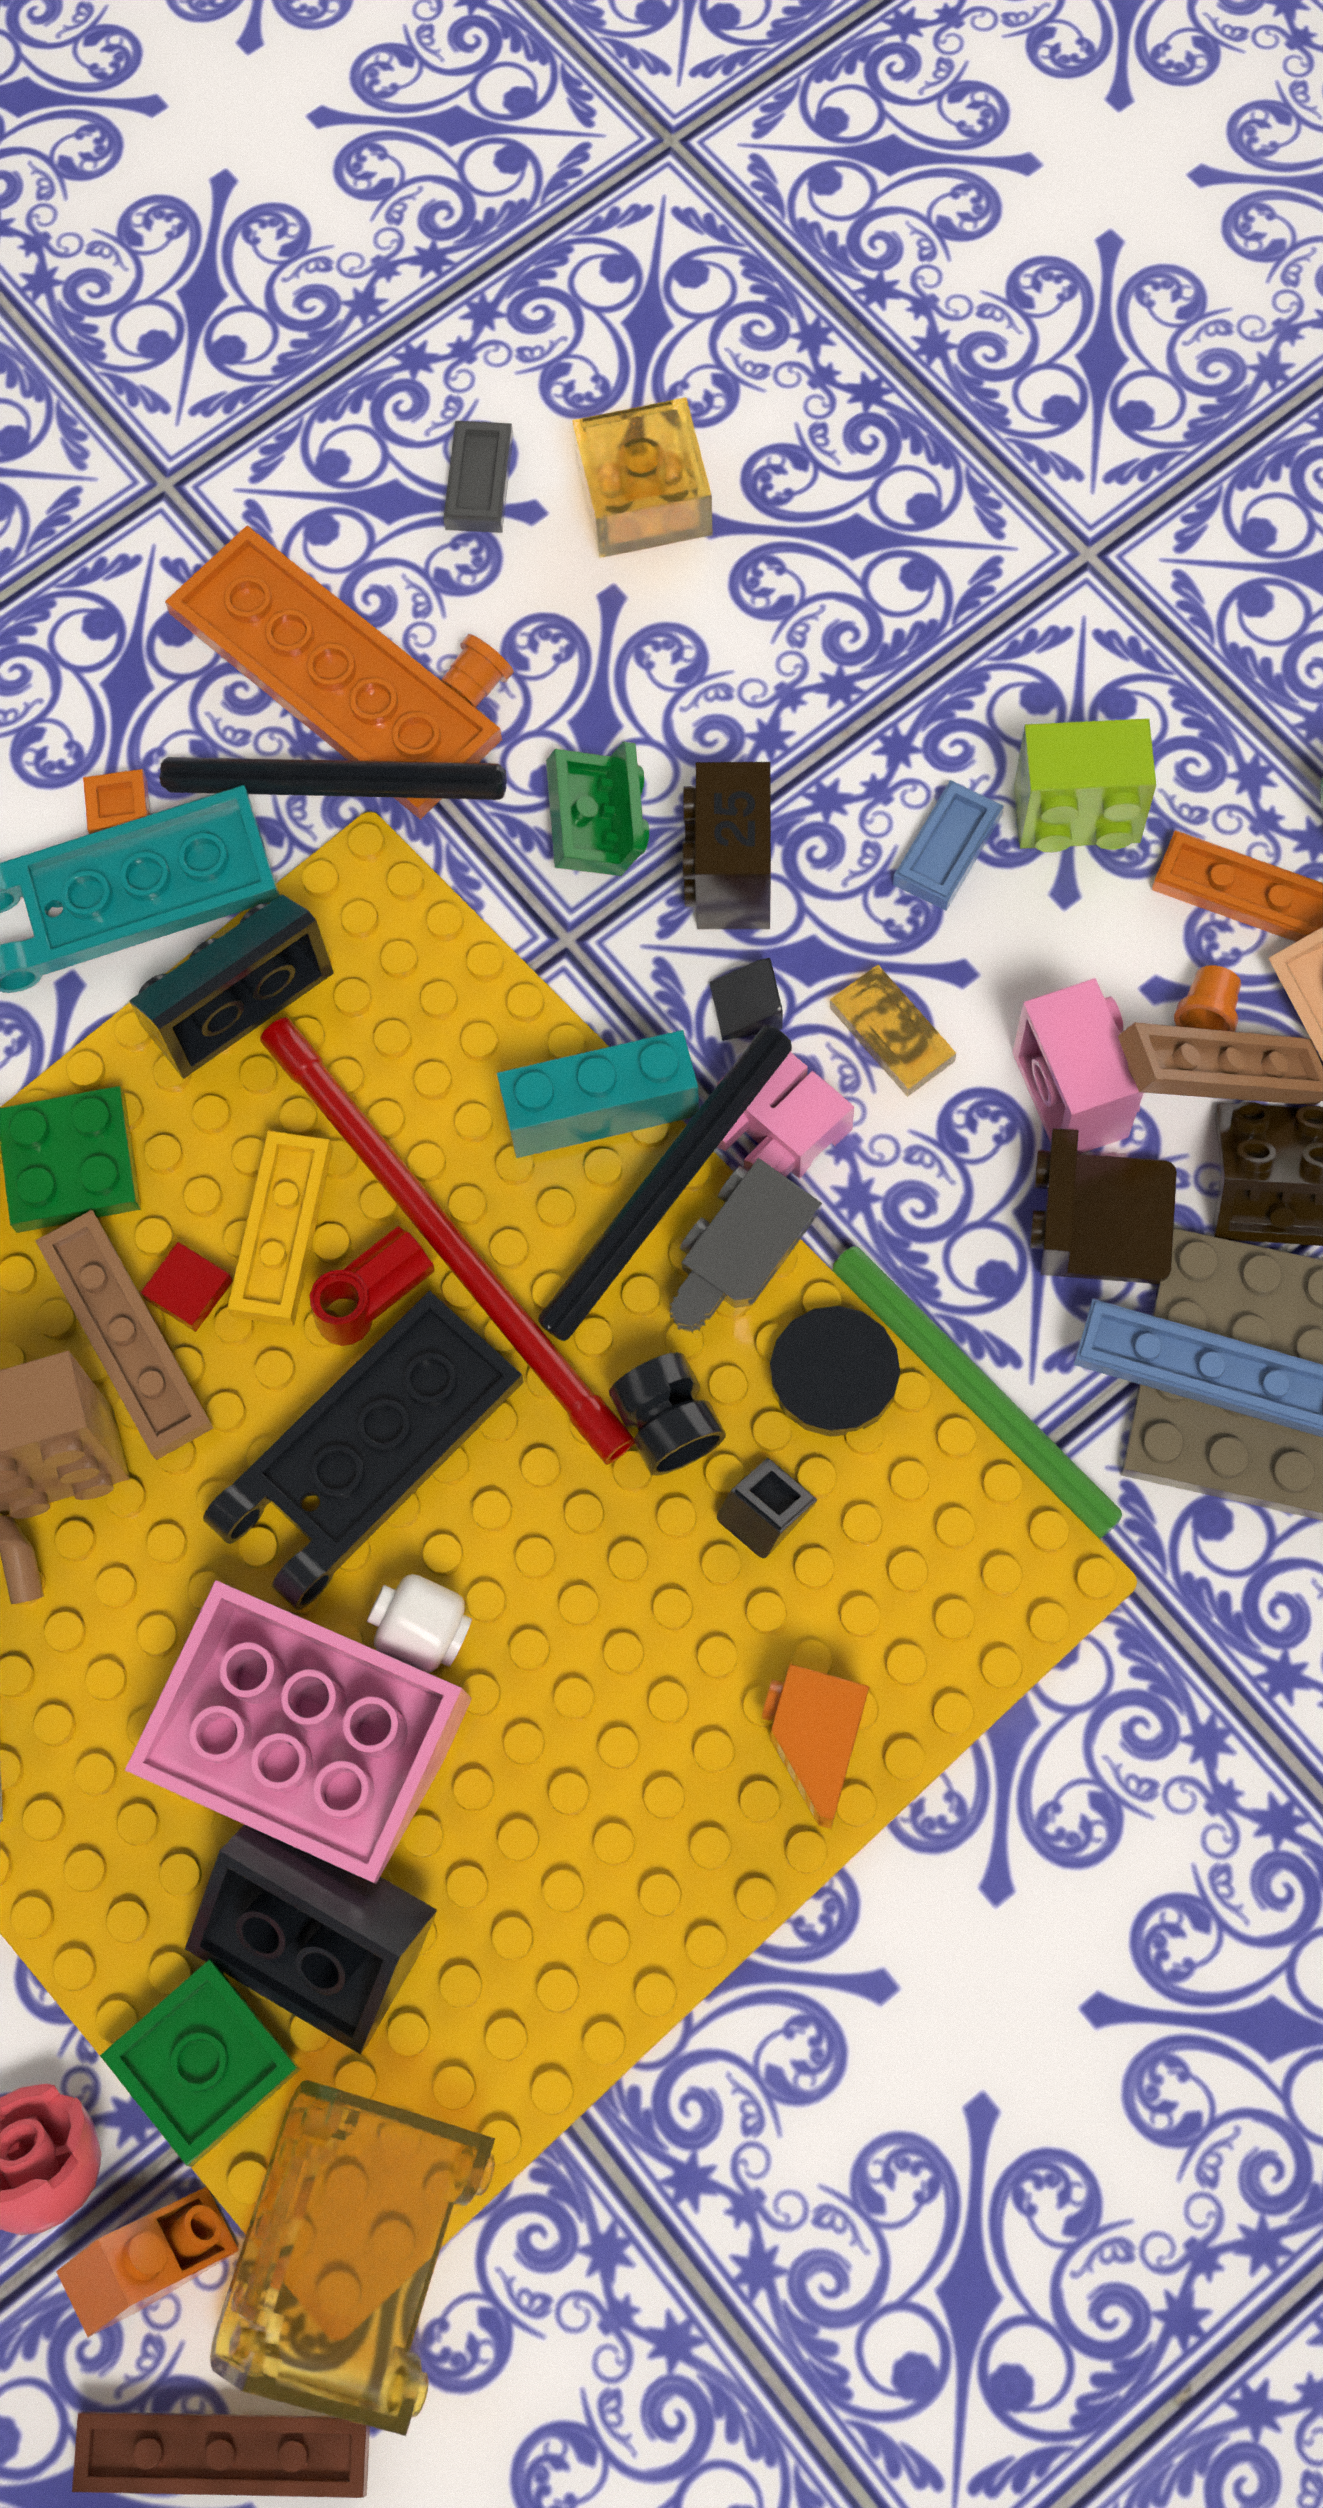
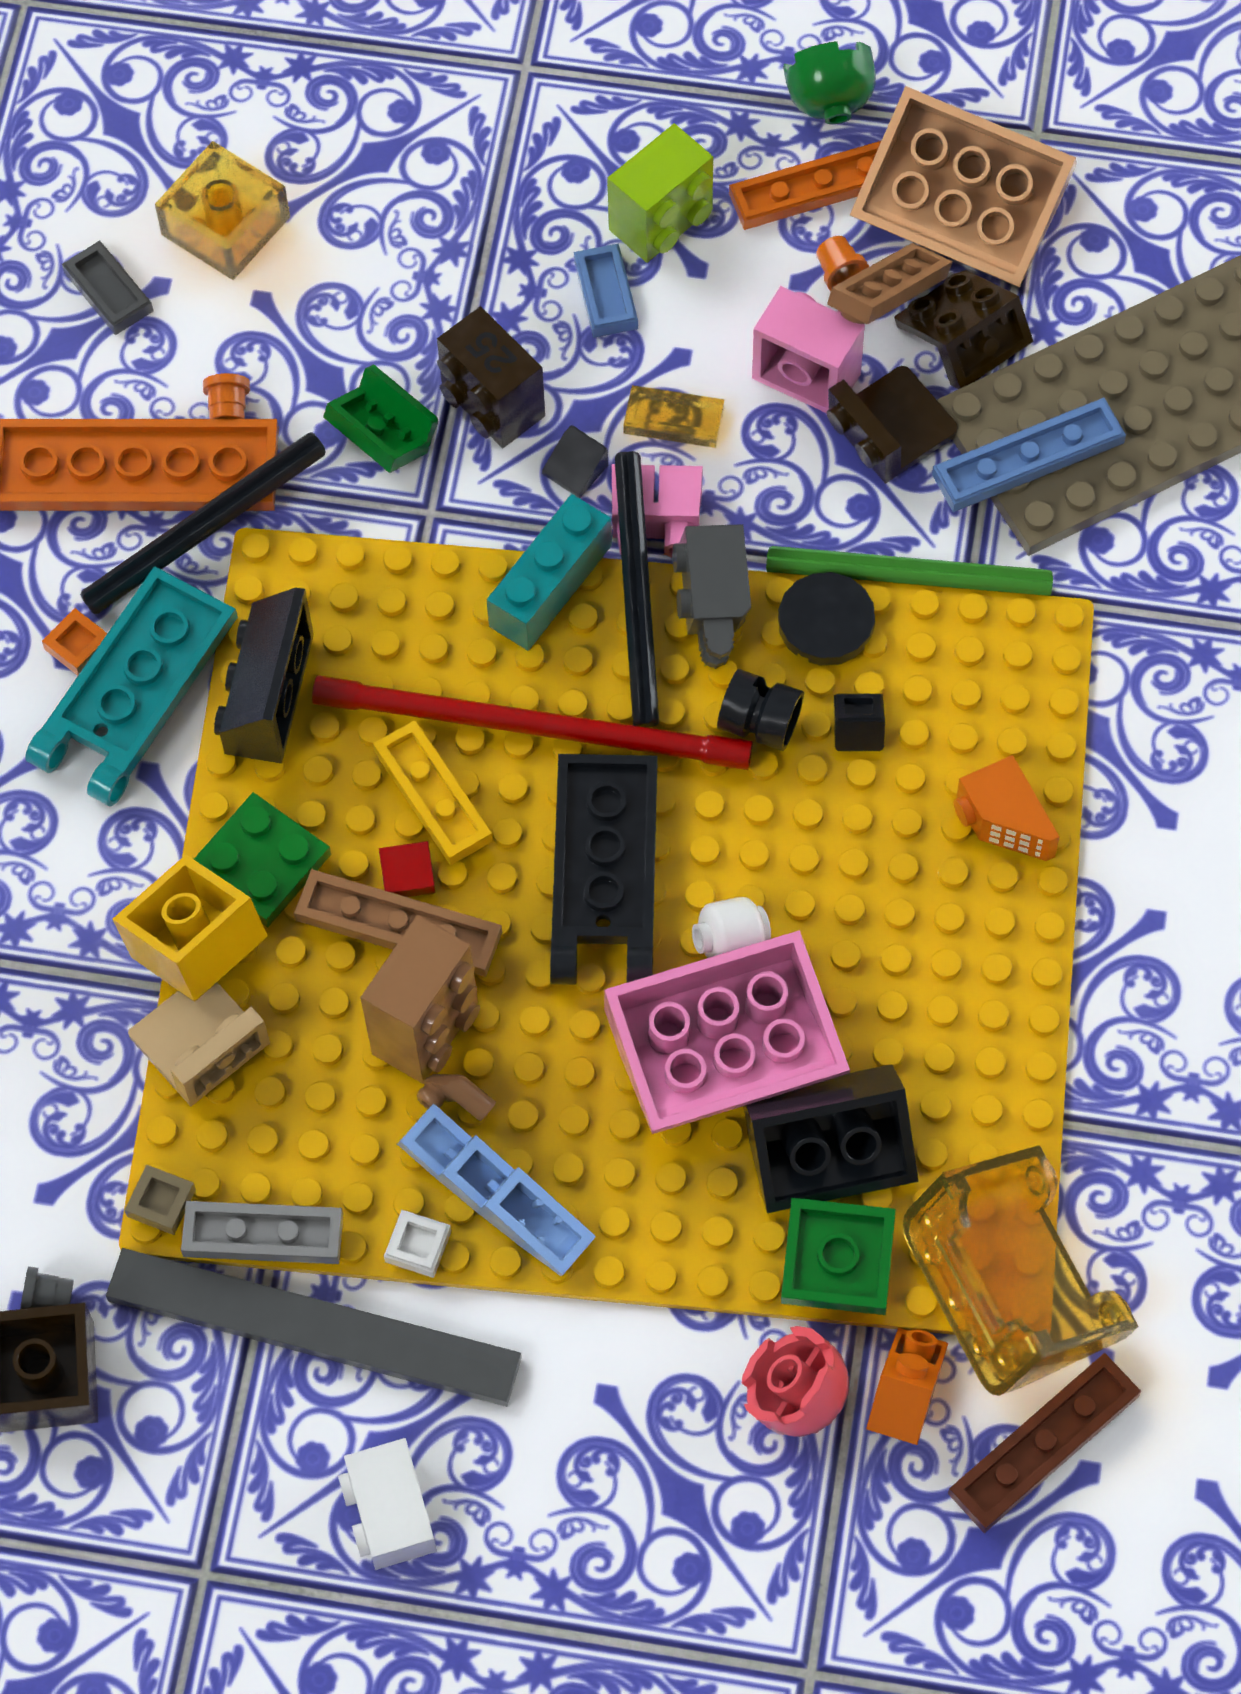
camera: 45 degrees left, 5 degrees down
red piece [309,1225,435,1346] -> none

